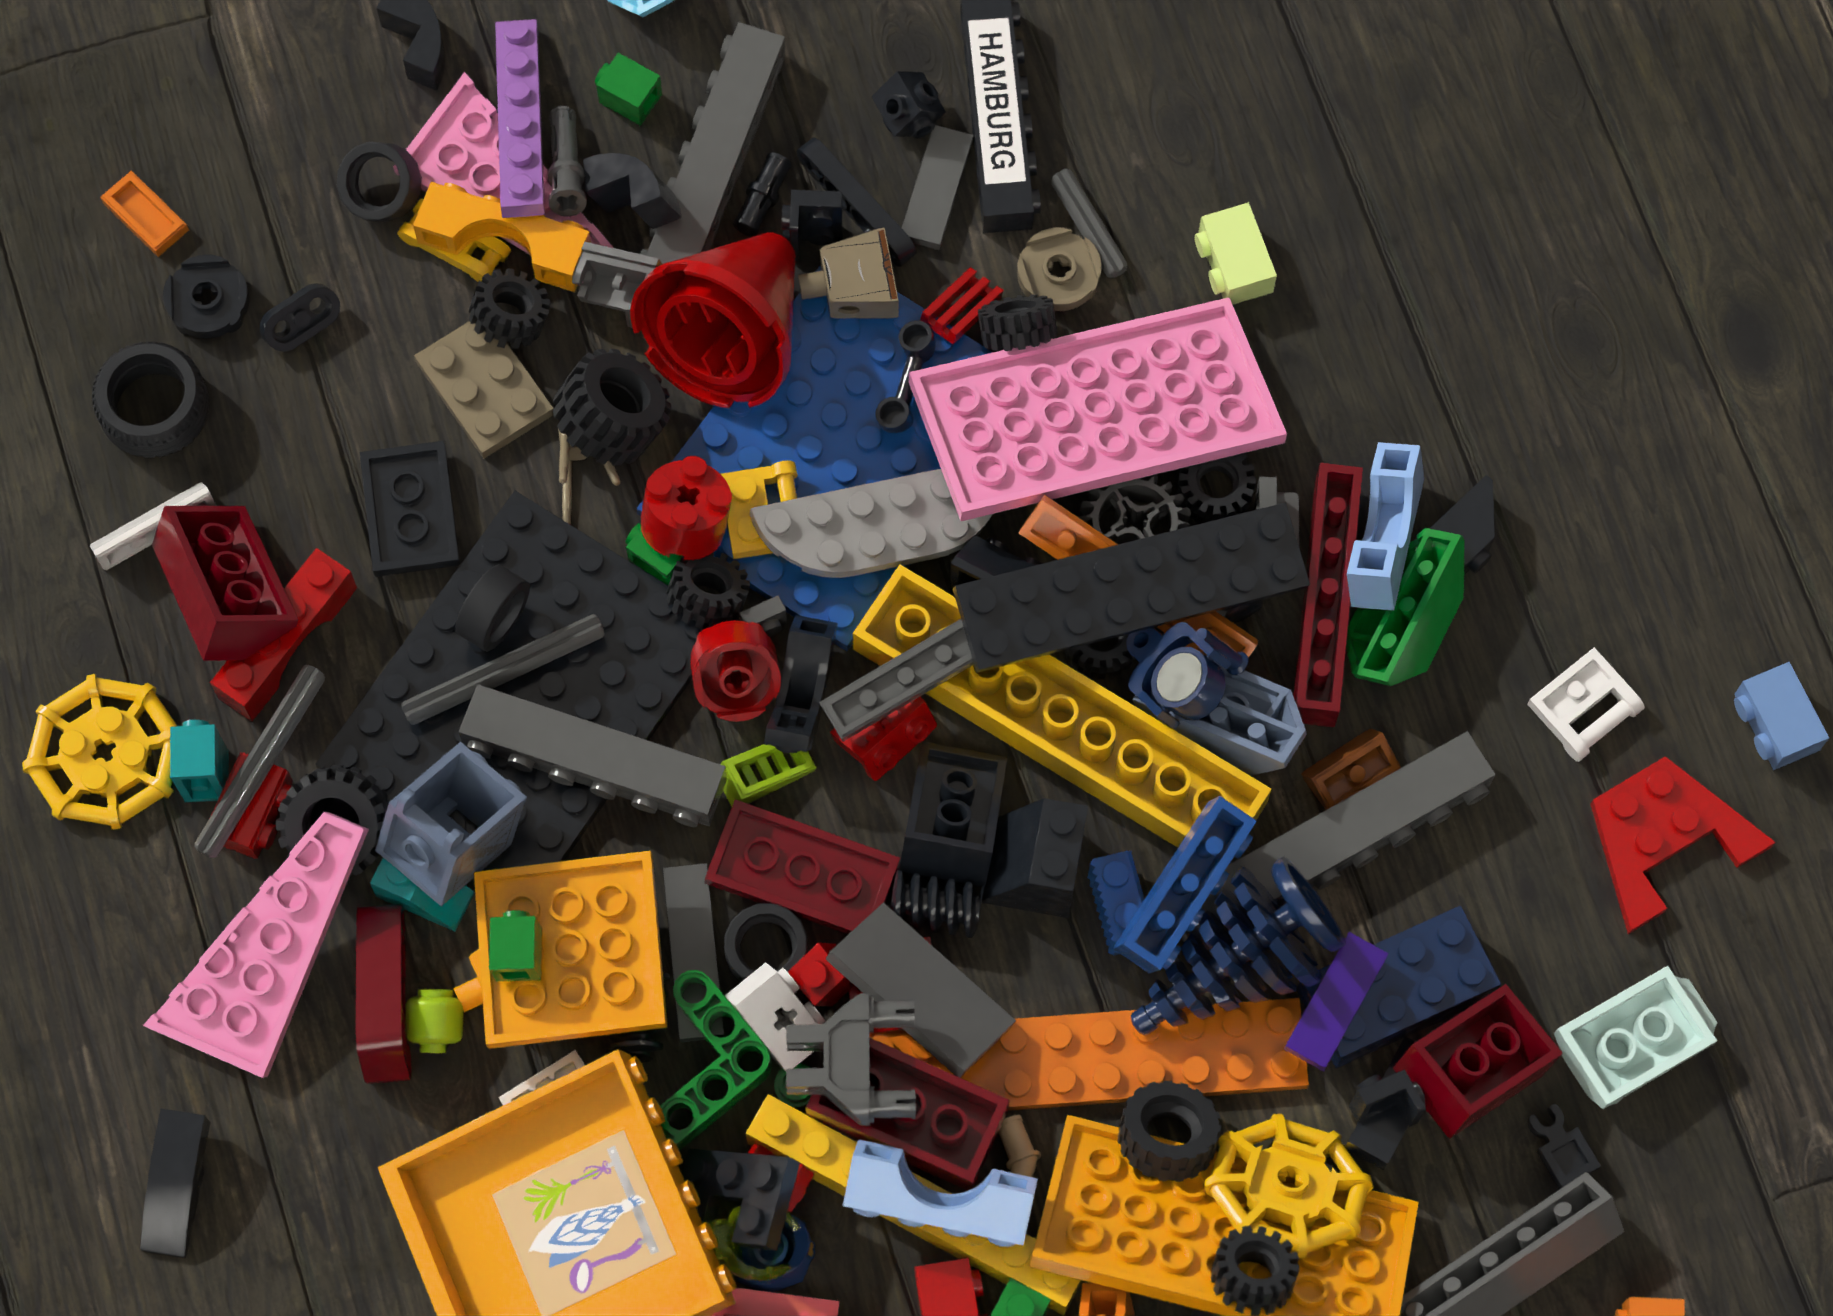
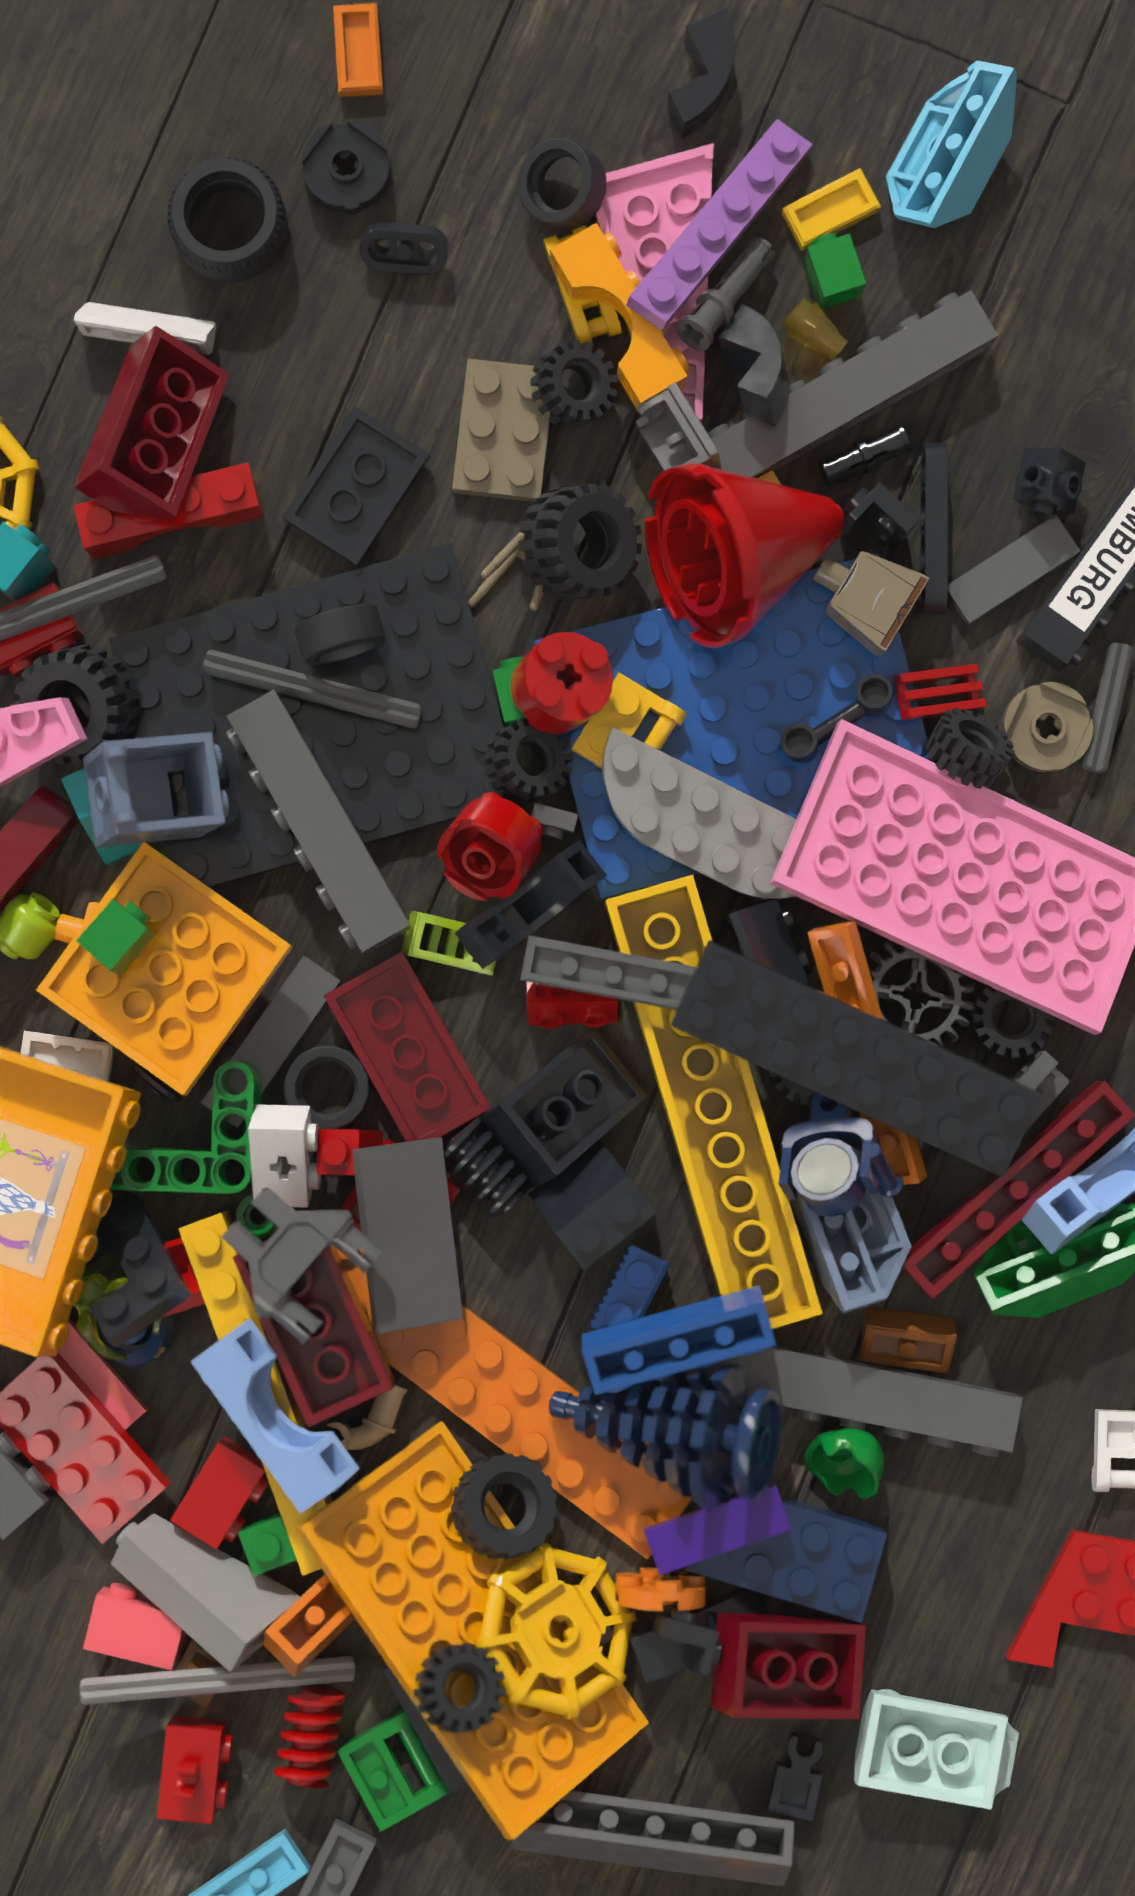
camera: 40 degrees right, 15 degrees up
none -> orange plate [615,1566,706,1611]
none -> yellow tile [781,168,881,251]
none -> clear yellow cone [781,297,848,362]
none -> green hair [805,1428,884,1499]

